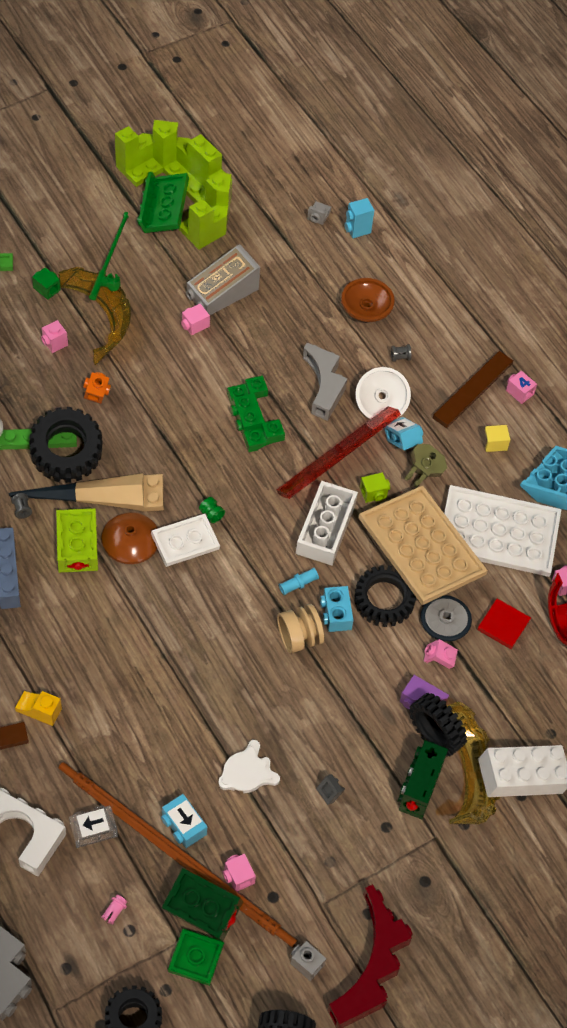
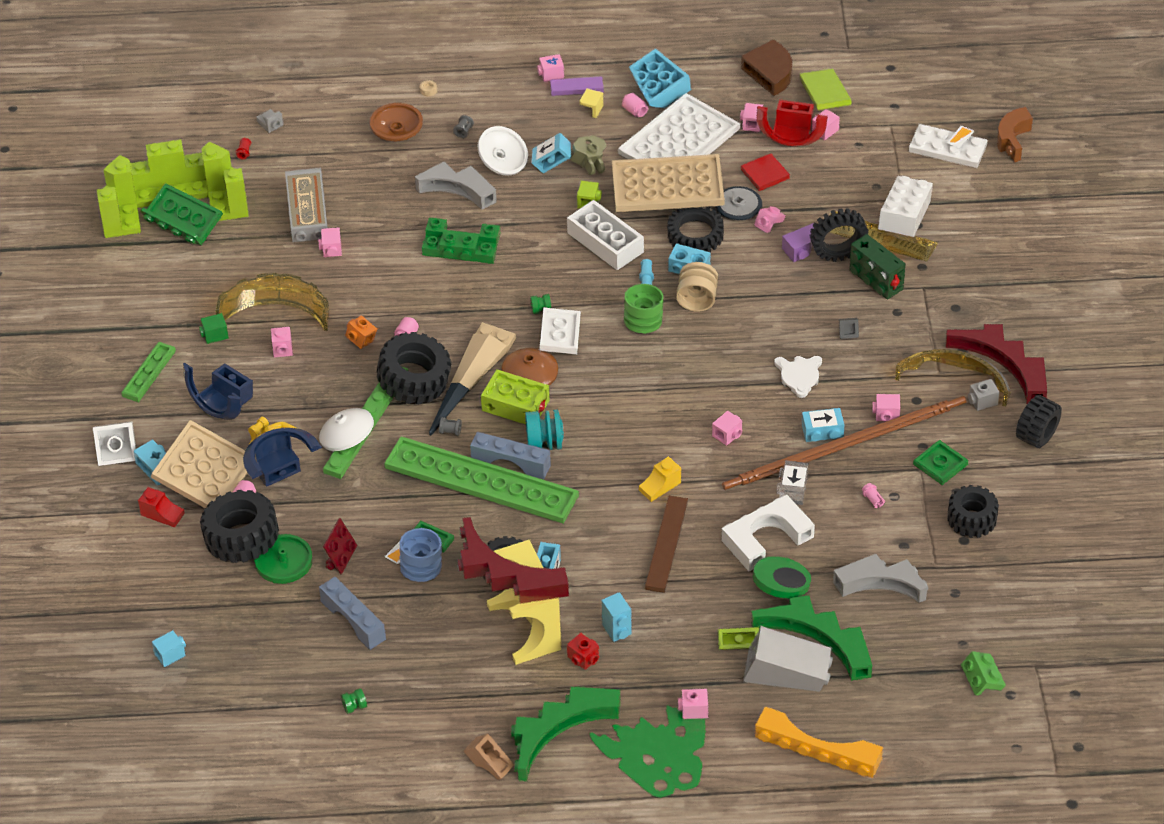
camera: 55 degrees left, 10 degrees down
green piece [89,212,129,300] -> none
dark green piece [161,868,243,941] -> none
clear red tile [277,406,401,499] -> none
medium azure brick [344,198,375,238] -> none
reddish brown tile [433,351,514,428] -> none
none -> red pin [236,137,251,160]
none -> bright pink brick [394,317,419,336]
none -> tan tile [420,80,437,97]
none -> teal wheel [525,409,564,450]
none -> medium lavender tile [550,76,604,96]
none -> bright pink brick [622,93,648,117]
none -> bright green wheel [624,284,664,333]
none -> bright pink brick [712,411,742,446]
none -> clear yellow windscreen [895,349,1011,407]

